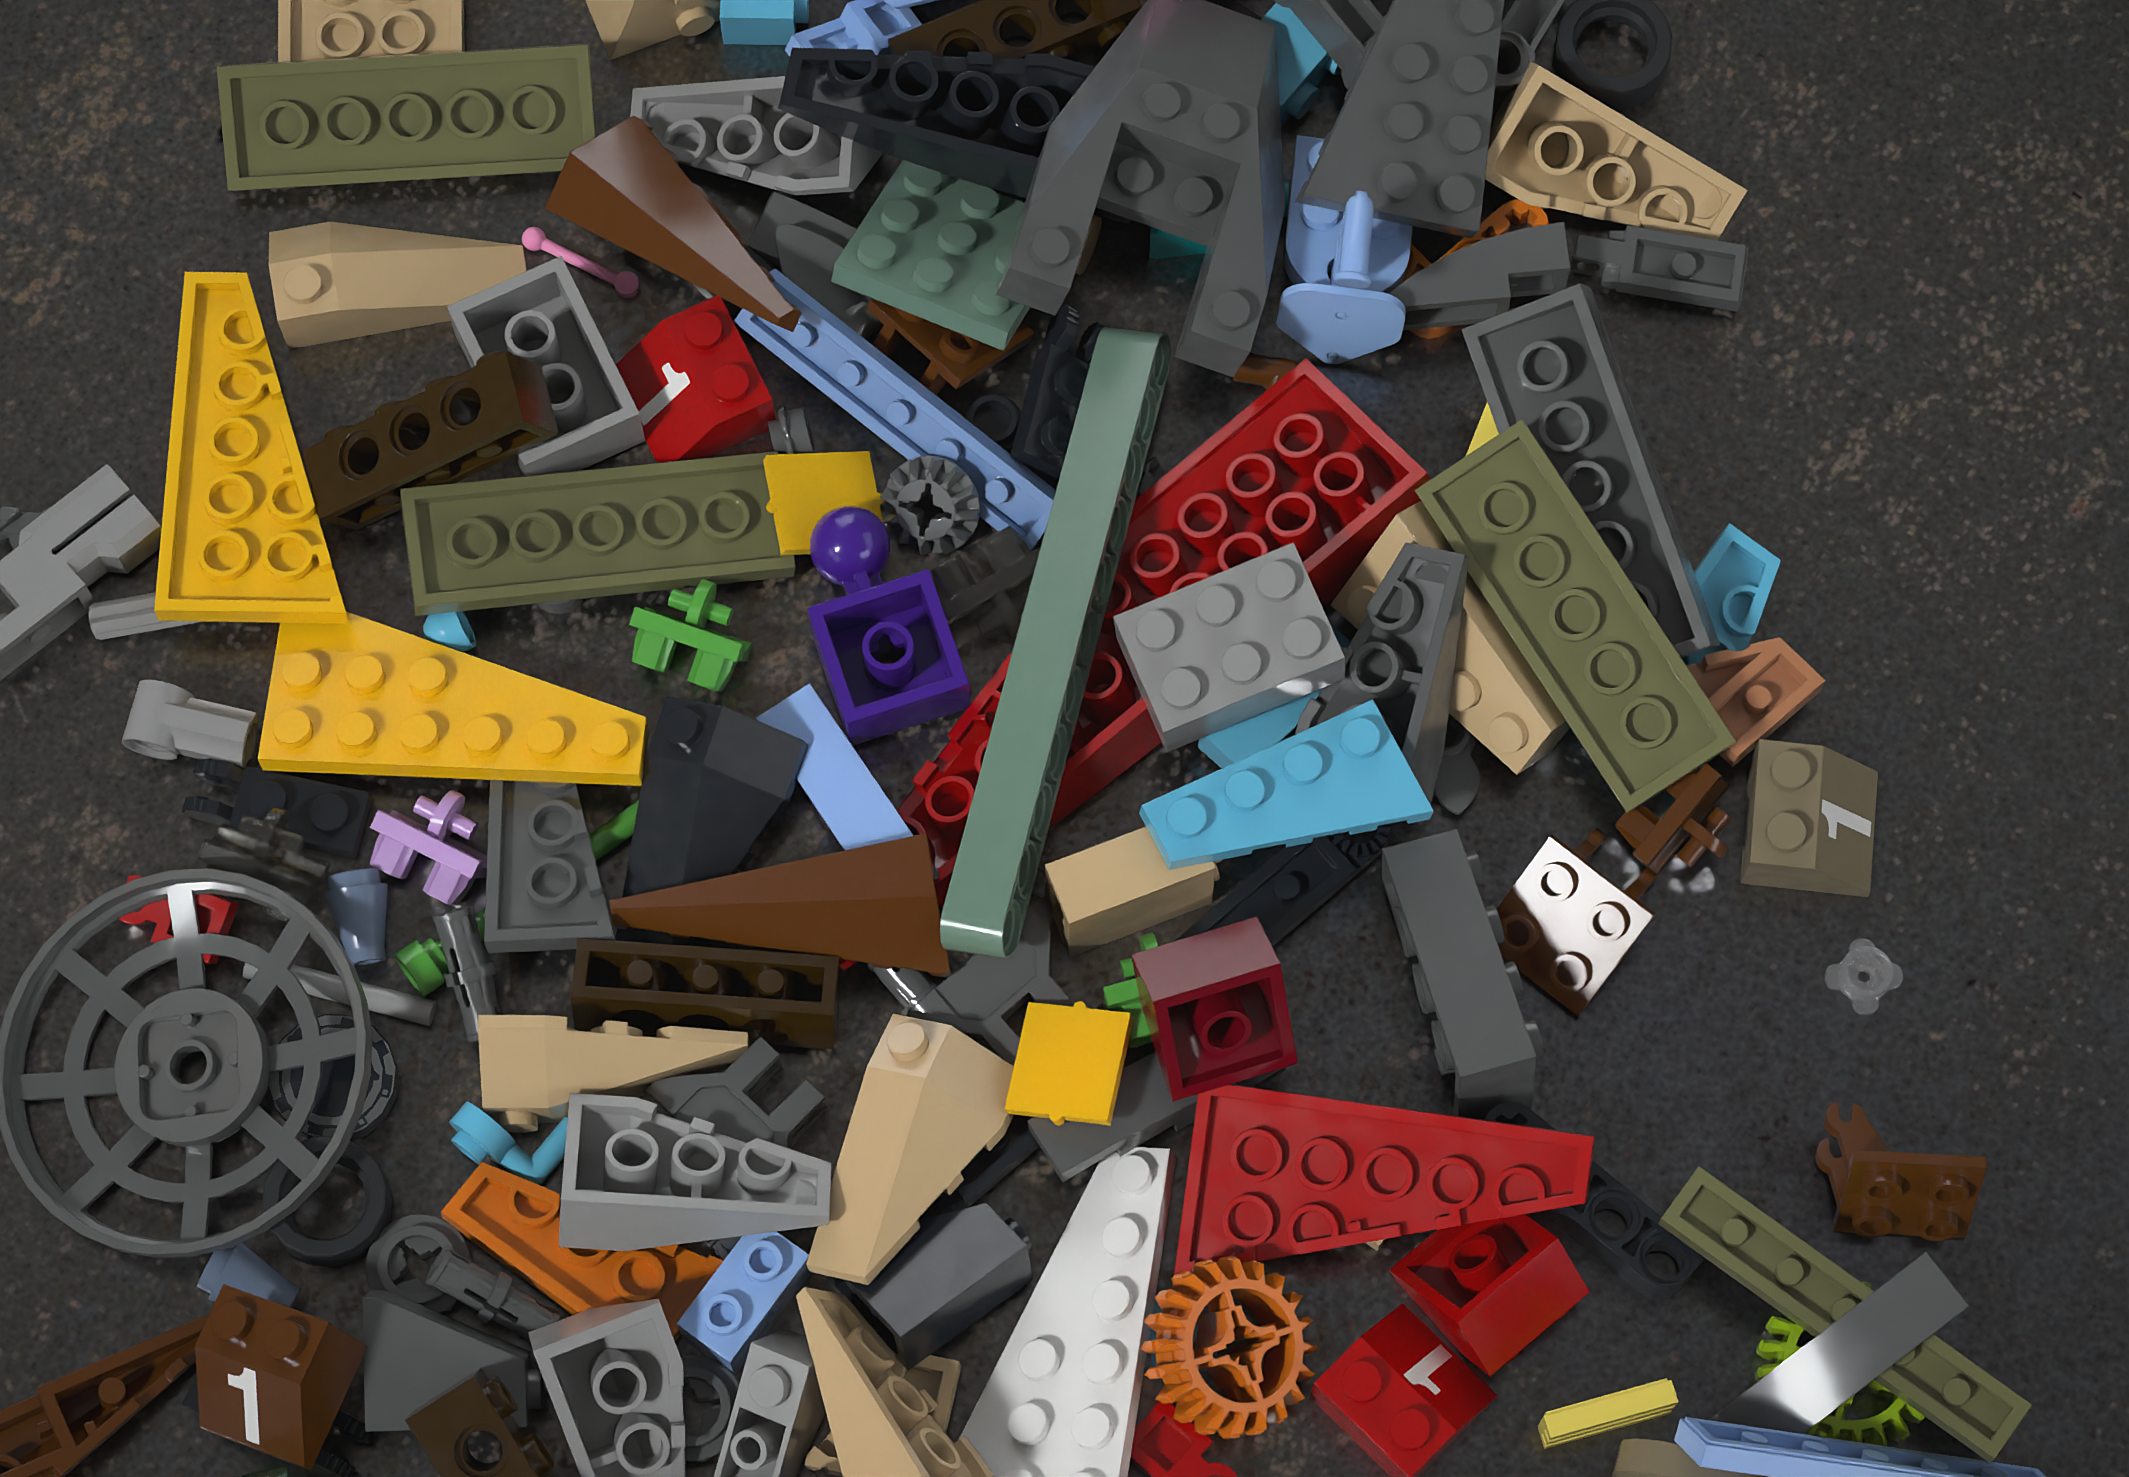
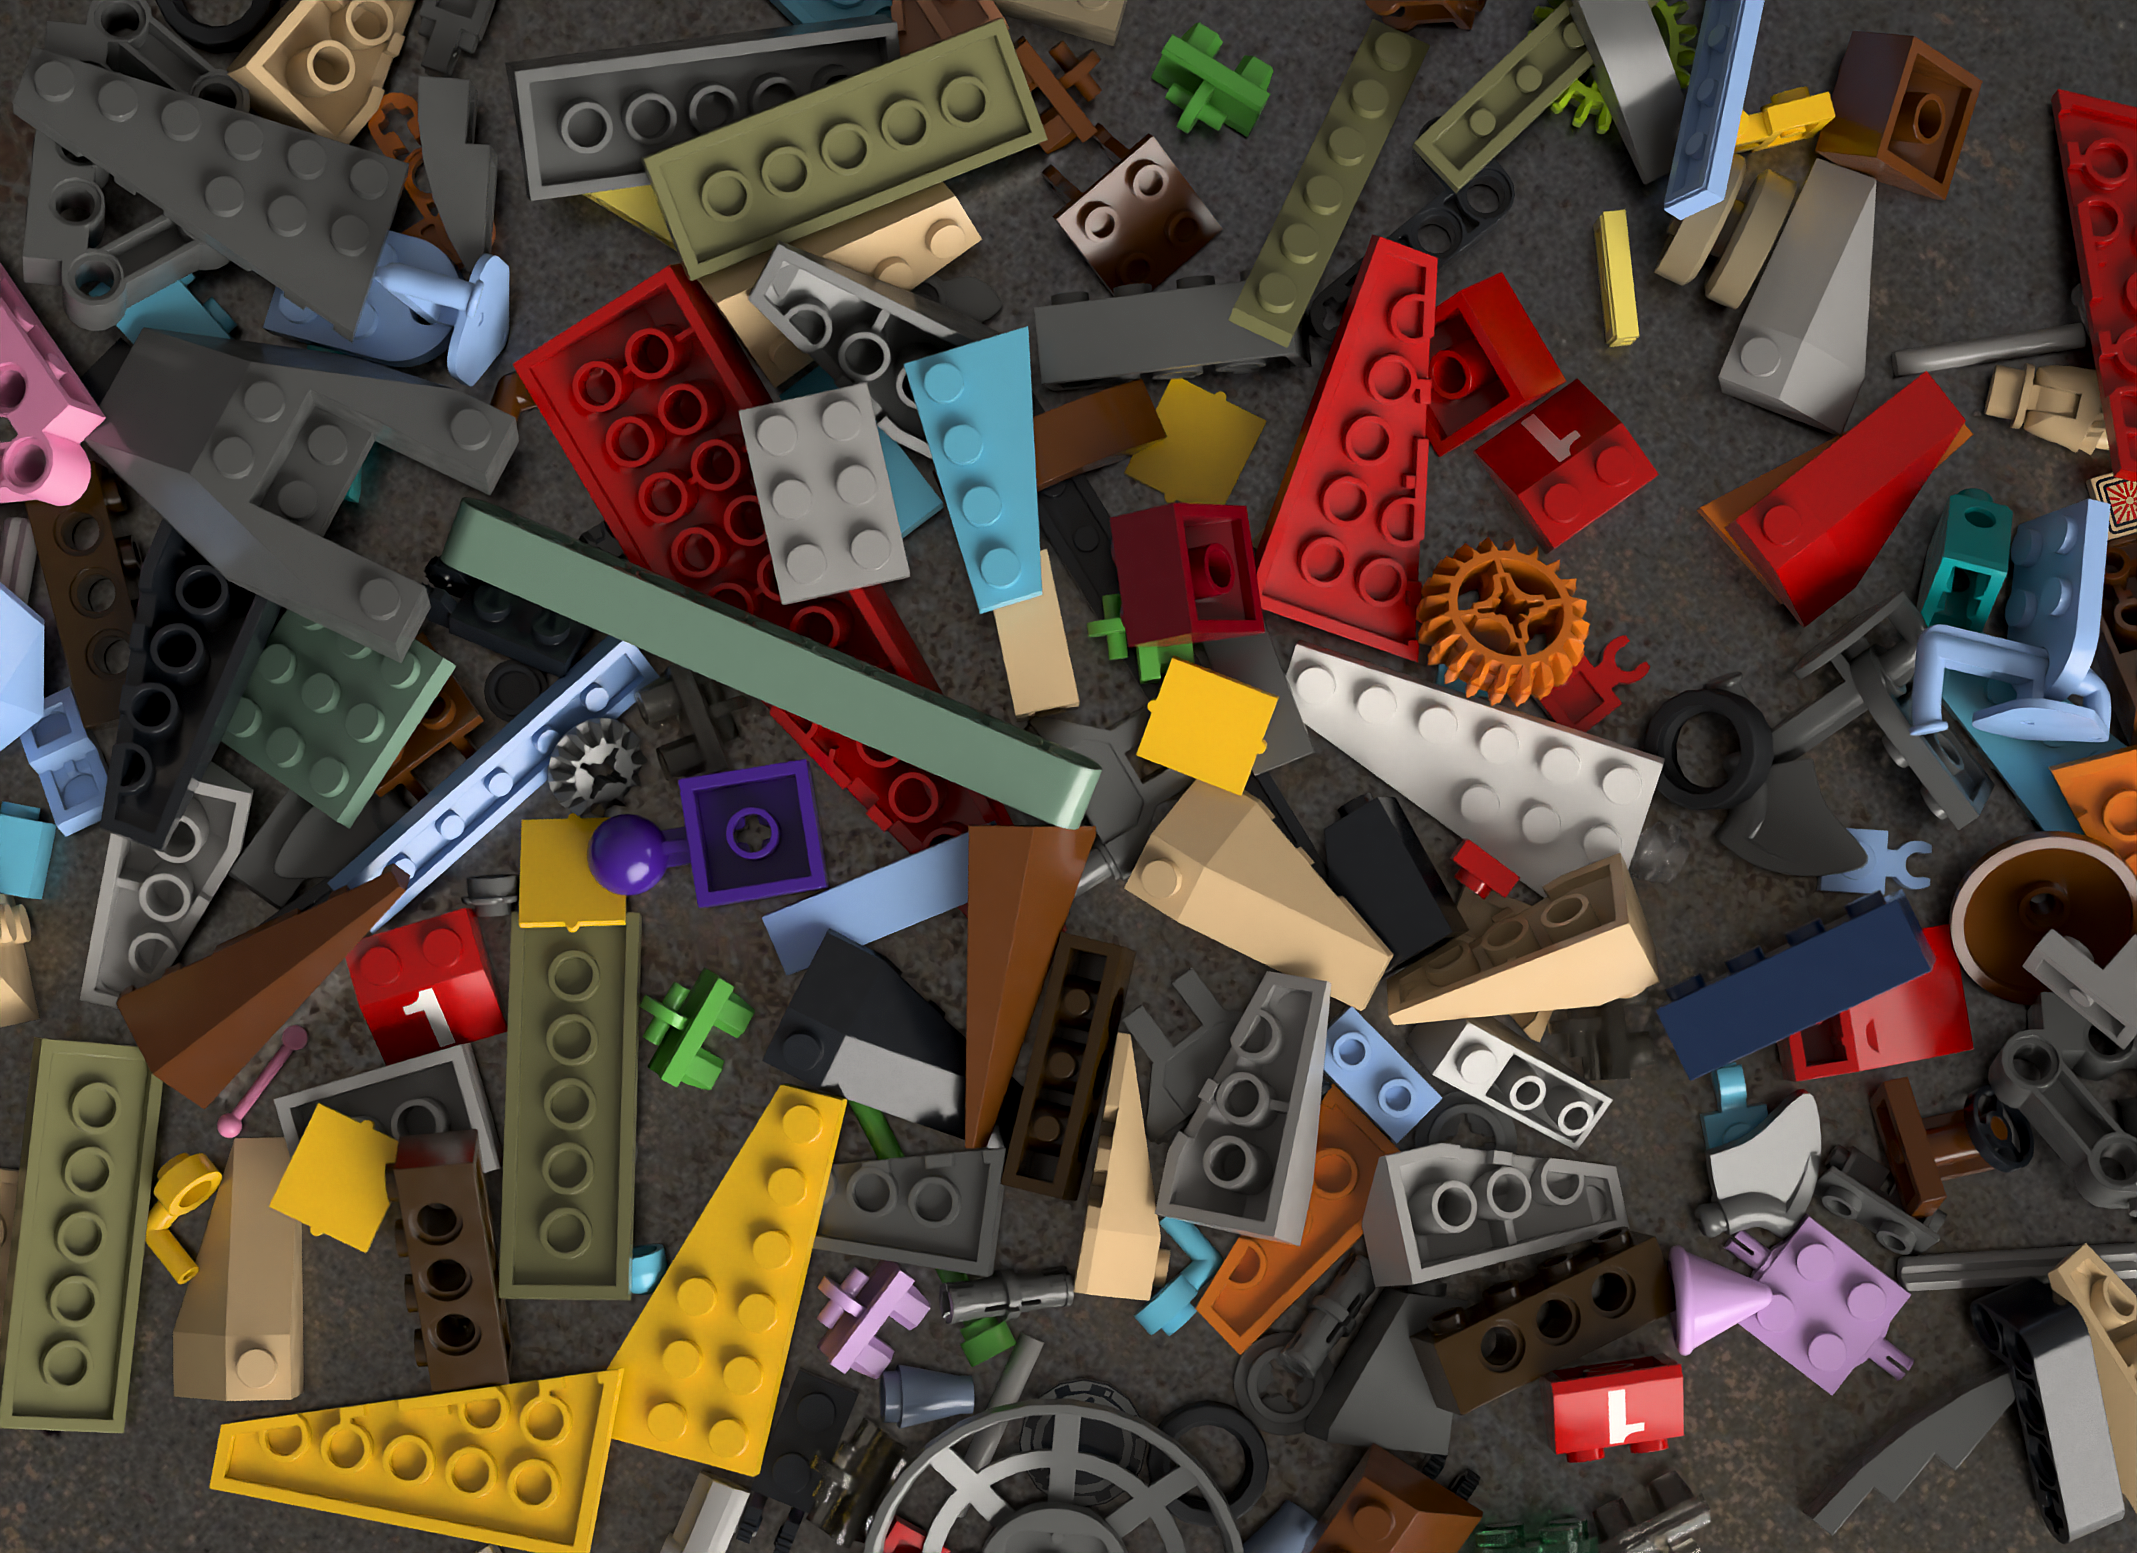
camera: 85 degrees left, 15 degrees up
none -> yellow plate [145,1153,222,1284]
none -> yellow piece [269,1103,399,1253]
none -> reddish brown arch [932,379,1167,503]
none -> yellow piece [1124,379,1267,505]
none -> bright green hips [1151,22,1274,137]
none -> olive plate [1228,19,1430,348]
none -> red plate [1449,838,1520,900]

